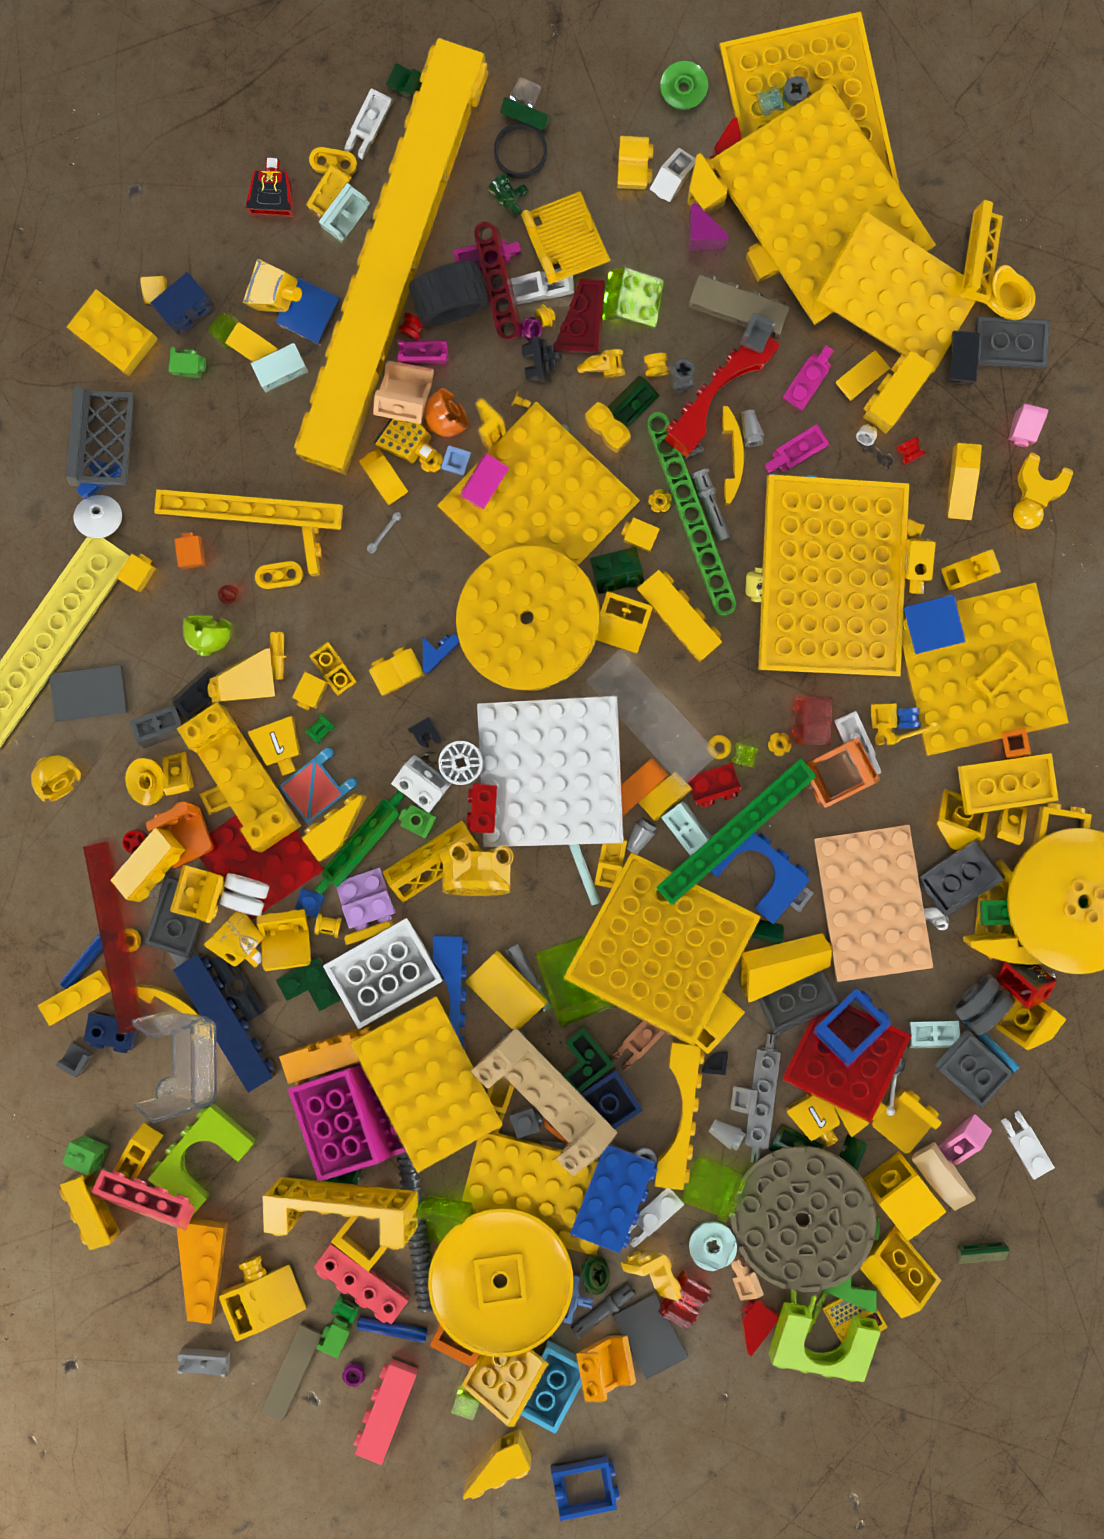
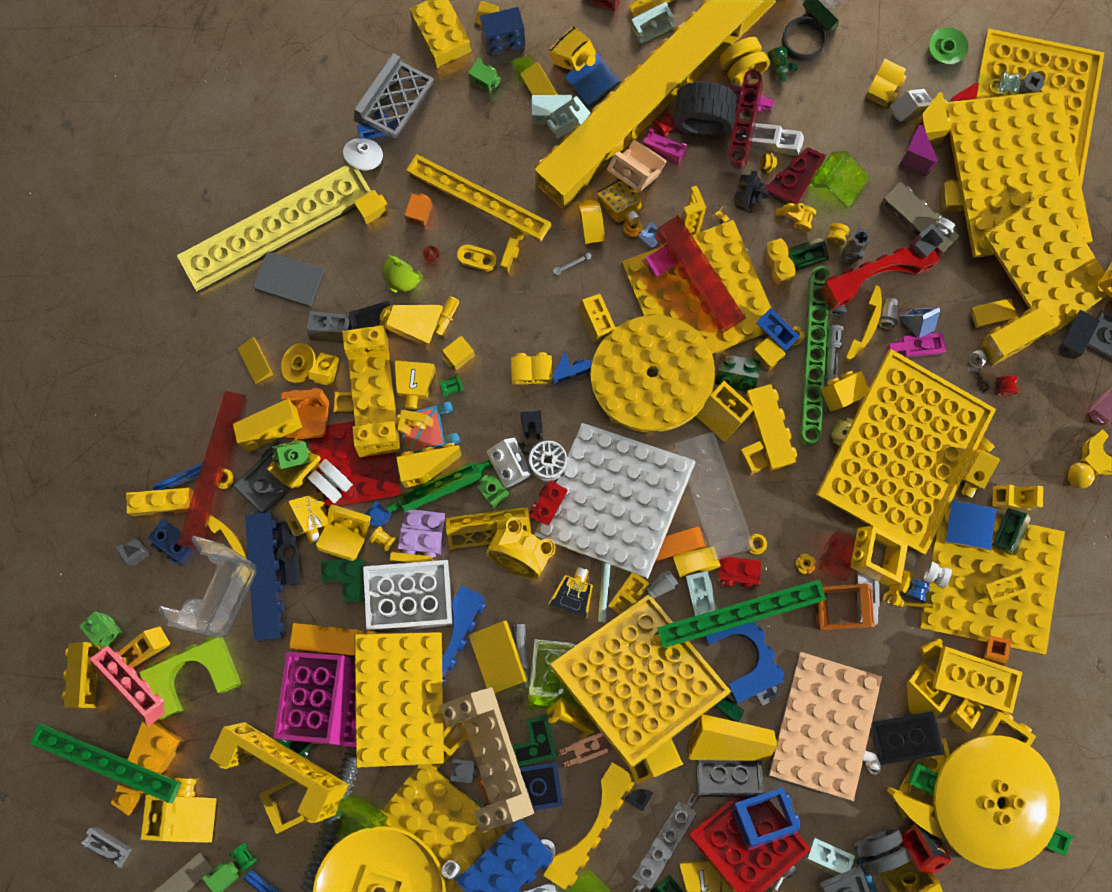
camera: 25 degrees right, 10 degrees down
yellow cylinder [31,755,81,802] -> none
red wheel [122,830,148,854] -> none
yellow slope [309,641,357,696] -> none
coral brick [314,1243,410,1324] -> none
orange cylinder [424,388,469,438] -> none
yellow window [520,191,610,285] -> none
magenta plate [521,317,542,341] -> none
light grey cone [709,1119,746,1151] -> none
light grey tile [730,1086,758,1114] -> none
clear neon green wheel [731,743,759,767] -> none
dark pink hinge [782,345,834,411] -> none
yellow slope [947,443,982,521] -> none
none -> green plate [30,723,182,804]
none -> yellow slope [237,337,274,384]
none -> bright green head [272,440,309,469]
none -> yellow bracket [396,410,434,436]
none -> white hinge [442,860,461,880]
none -> light aqua hinge [547,96,590,139]
none -> yellow hinge [547,698,595,739]
none -> black torso [549,567,593,620]
none -> yellow hinge [578,294,616,343]
none -> clear red brick [654,215,746,334]
none -> yellow wheel [719,37,770,86]
none -> yellow panel [739,441,768,475]
none -> blue slope [756,308,800,351]
none -> yellow brick [820,370,869,412]
none -> yellow window [851,526,908,585]
none -> medium blue slope [899,307,940,338]
none -> yellow slope [918,638,943,663]
none -> white wheel [923,562,952,589]
none -> white plate [935,217,955,235]
none -> dark green slope [992,508,1030,556]

